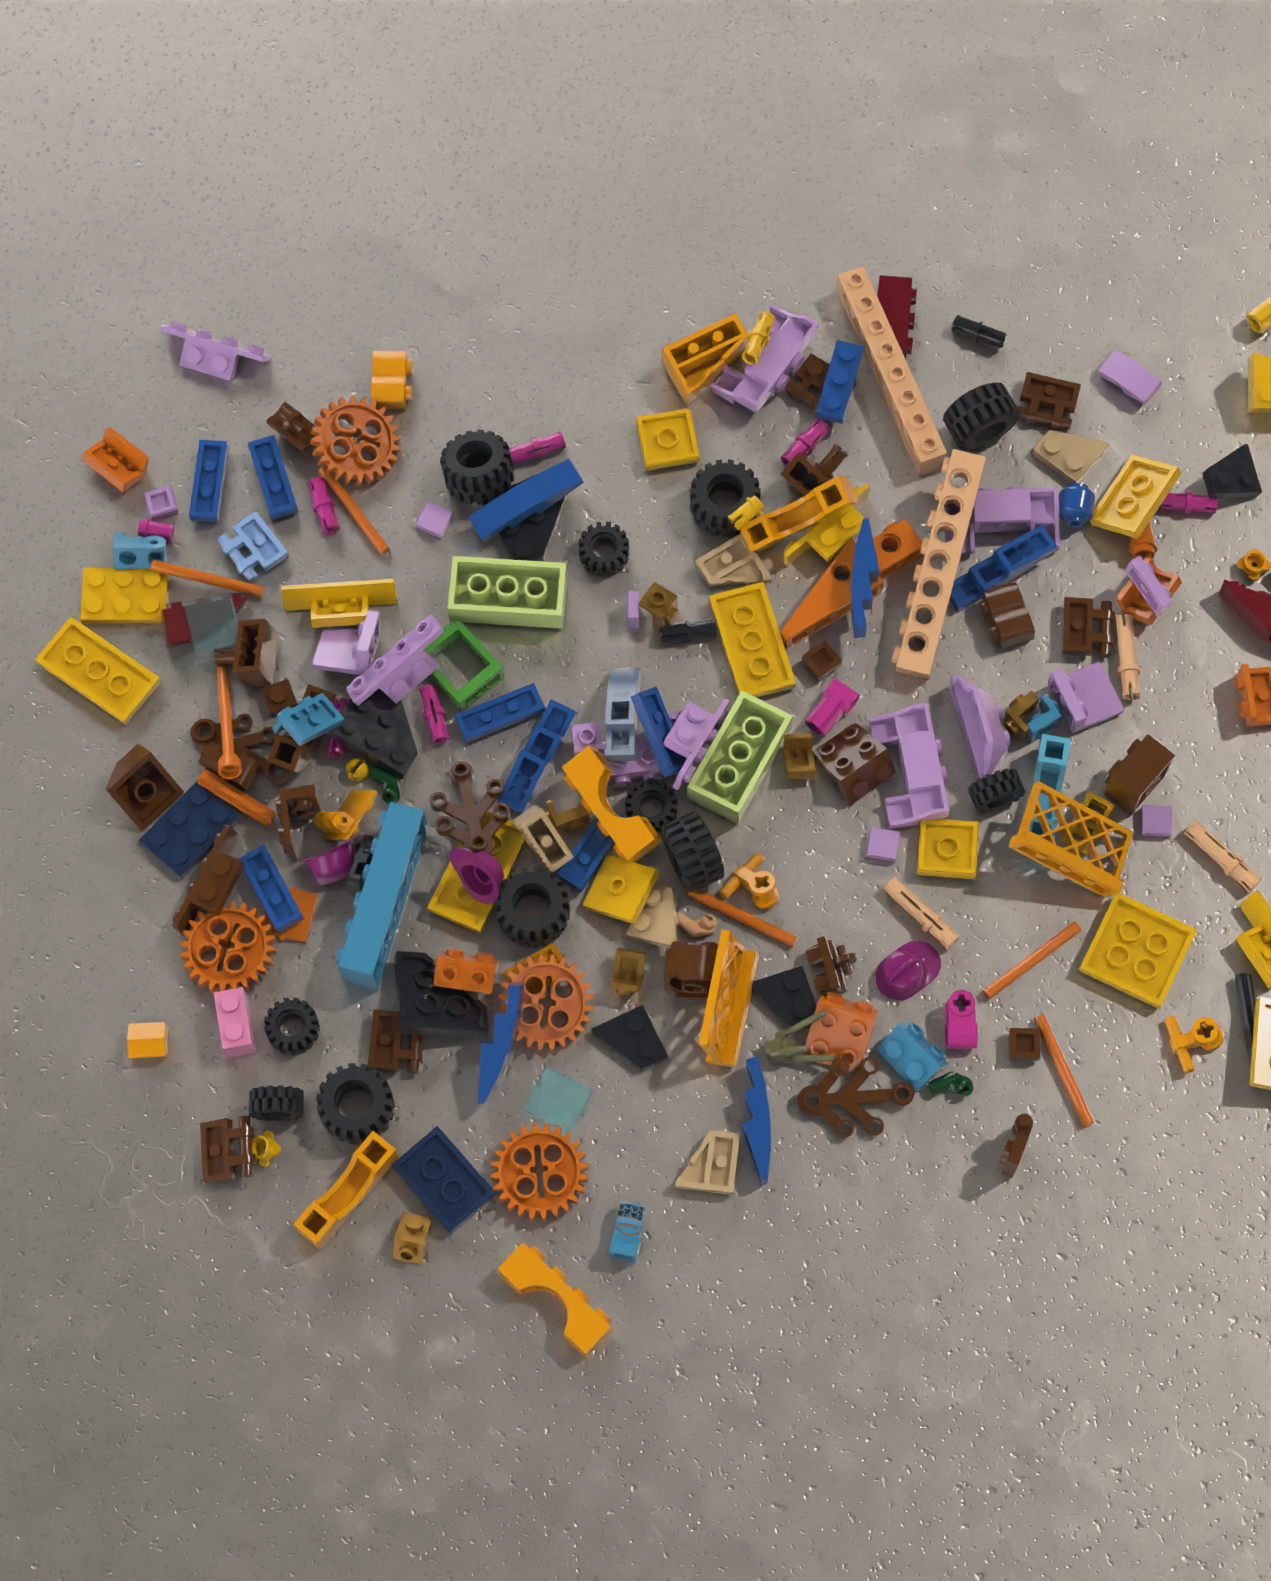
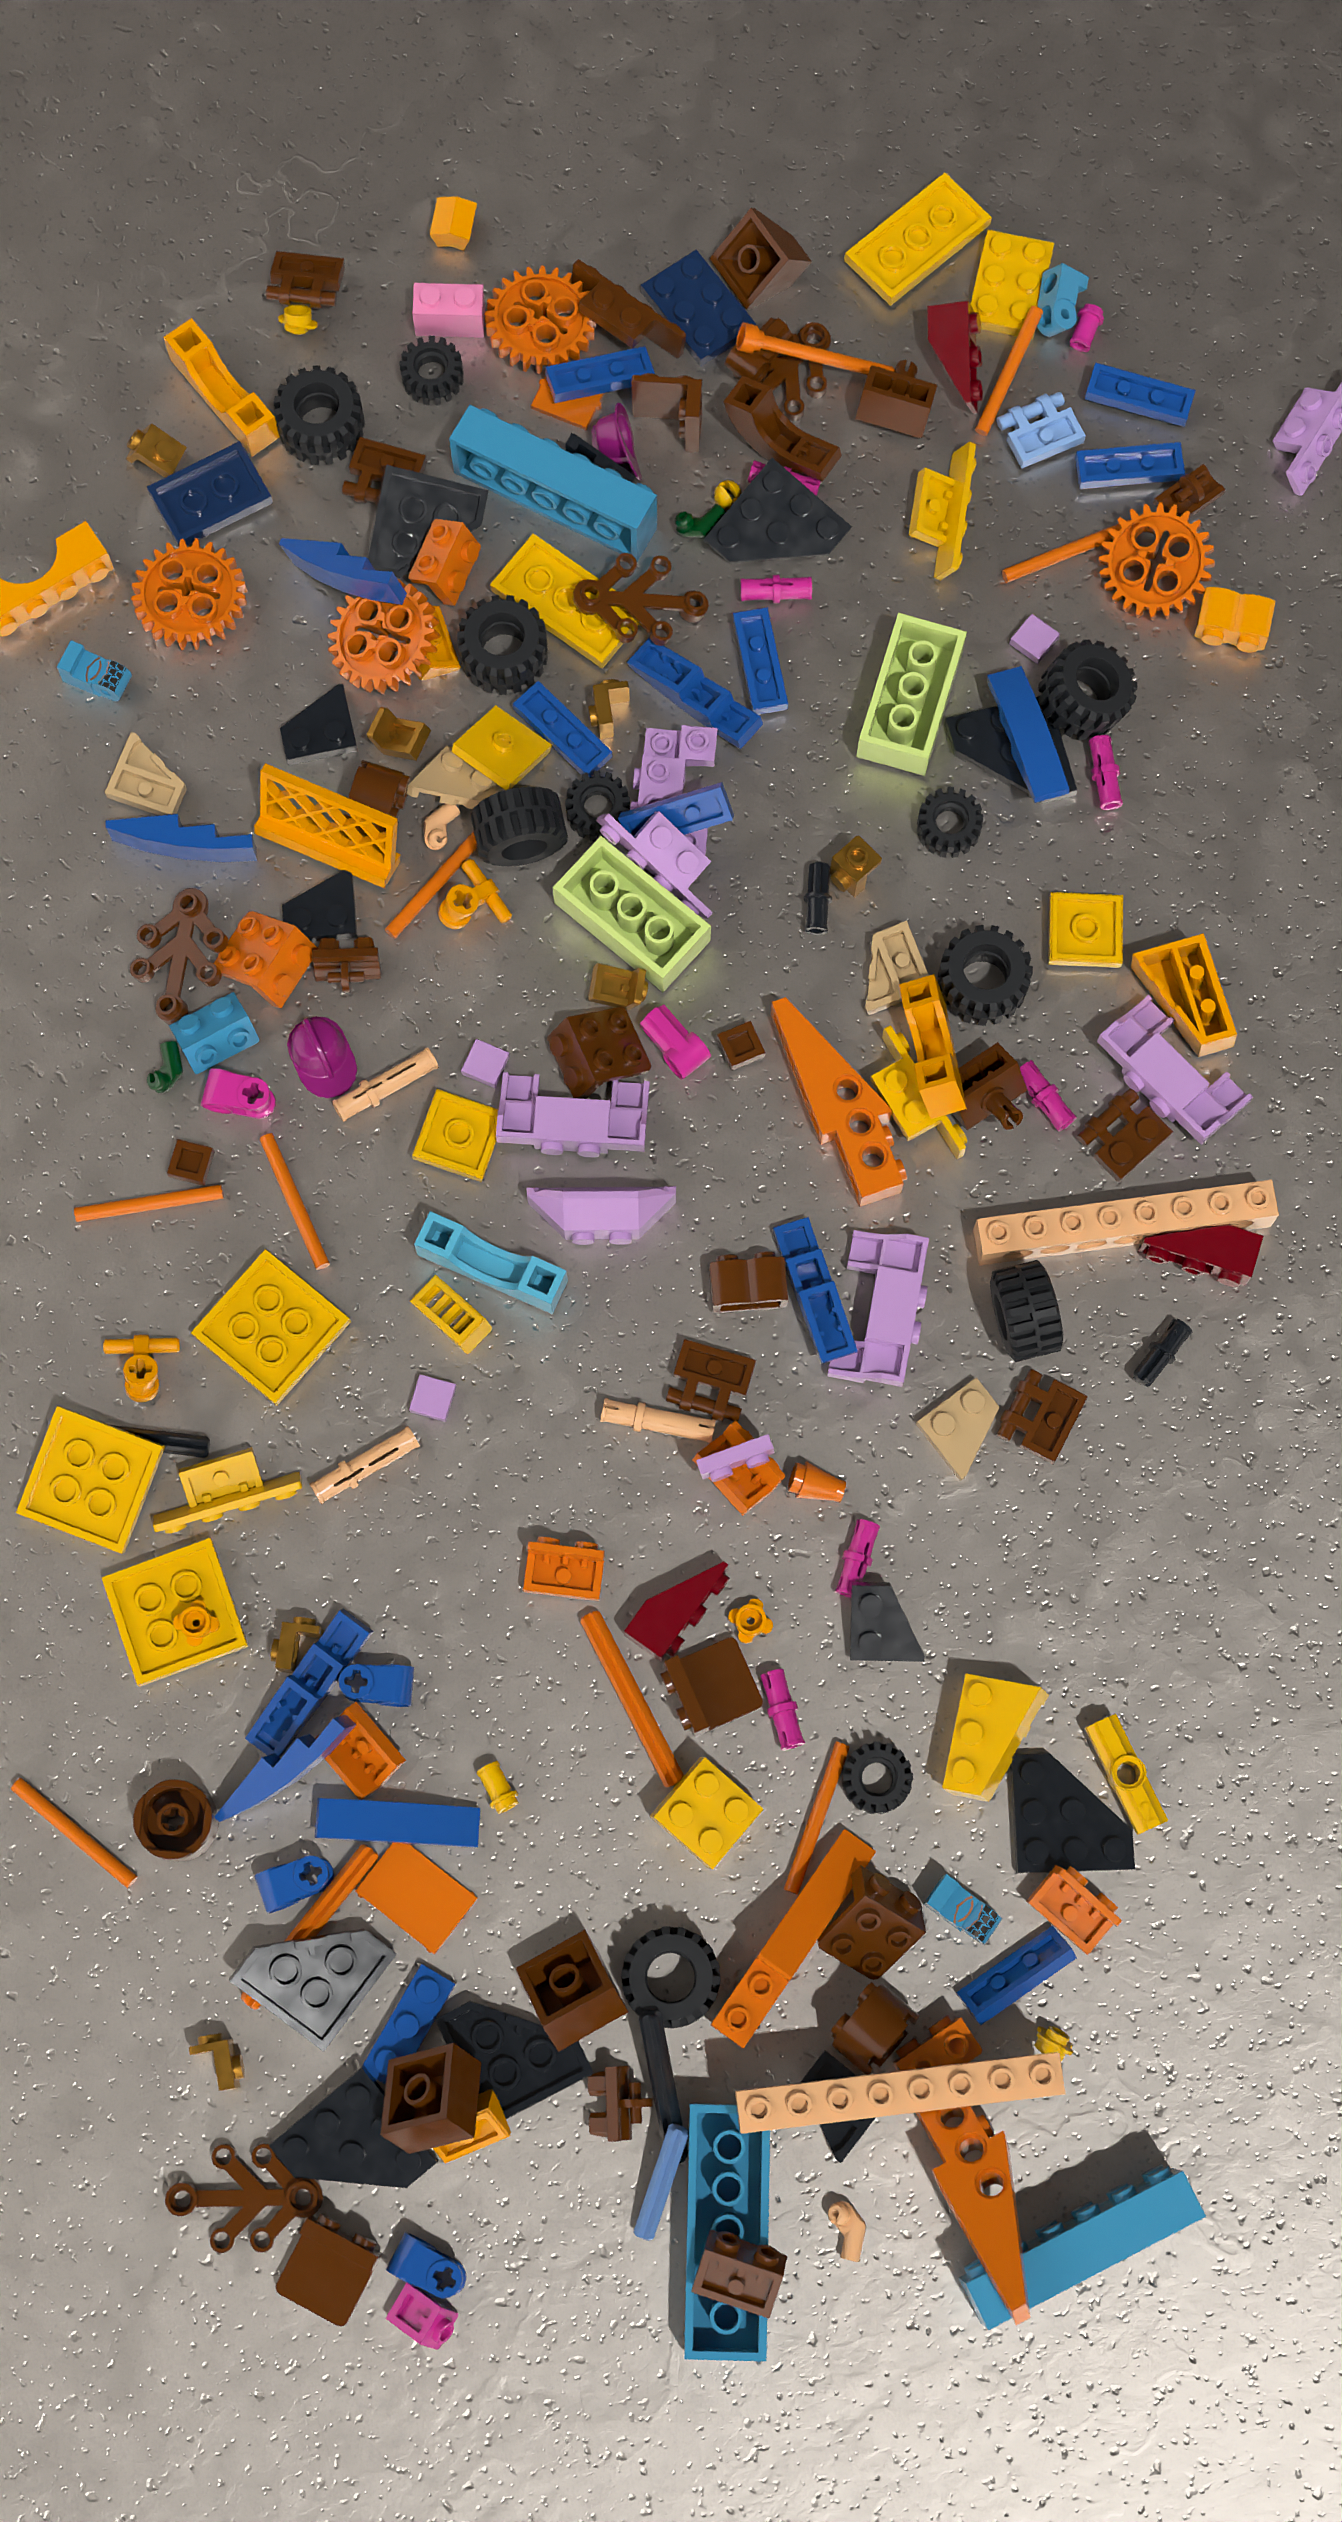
camera: 100 degrees right, 5 degrees up
orange bracket [82,427,149,492] -> none
lavender tile [144,485,179,521] -> none
clear light blue piece [184,593,238,653] -> none
orange axle [197,769,276,827] -> none
black tyre [249,1085,304,1121] -> none
reddish brown plate [261,679,298,717] -> none
dark azure bracket [272,693,344,746] -> none
dark pink pin [307,477,340,534] -> none
lavender bracket [312,610,380,675] -> none
light orange hinge [314,790,378,841] -> none
lavender bracket [346,614,444,706] -> none
bright green window [425,620,505,712] -> none
magenta piece [449,847,504,904] -> none
tan brick [513,805,574,872] -> none
clear light blue piece [524,1067,593,1133] -> none
light orange arch [562,746,663,862] -> none
sand blue slope [605,668,641,762] -> none
lavender tile [627,591,639,629] -> none
yellow plate [709,582,796,698] -> none
yellow pin [727,495,765,530] -> none
yellow pin [742,311,776,365] -> none
olive plant [765,1009,836,1064] -> none
blue plate [816,340,864,424] -> none
blue slope [851,518,879,639] -> none
light nougat brick [892,449,986,680] -> none
black tyre [968,768,1026,814] -> none
reddish brown plate [999,1114,1033,1178] -> none
pearl gold bracket [1003,690,1039,741] -> none
light orange fence [1009,781,1134,898] -> none
dark azure bracket [1027,694,1062,743] -> none
lavender bracket [1048,662,1124,733] -> none
blue head [1059,483,1095,527] -> none
yellow plate [1090,455,1181,539] -> none
lavender slope [1098,350,1162,405] -> none
reddish brown brick [1104,734,1176,816] -> none

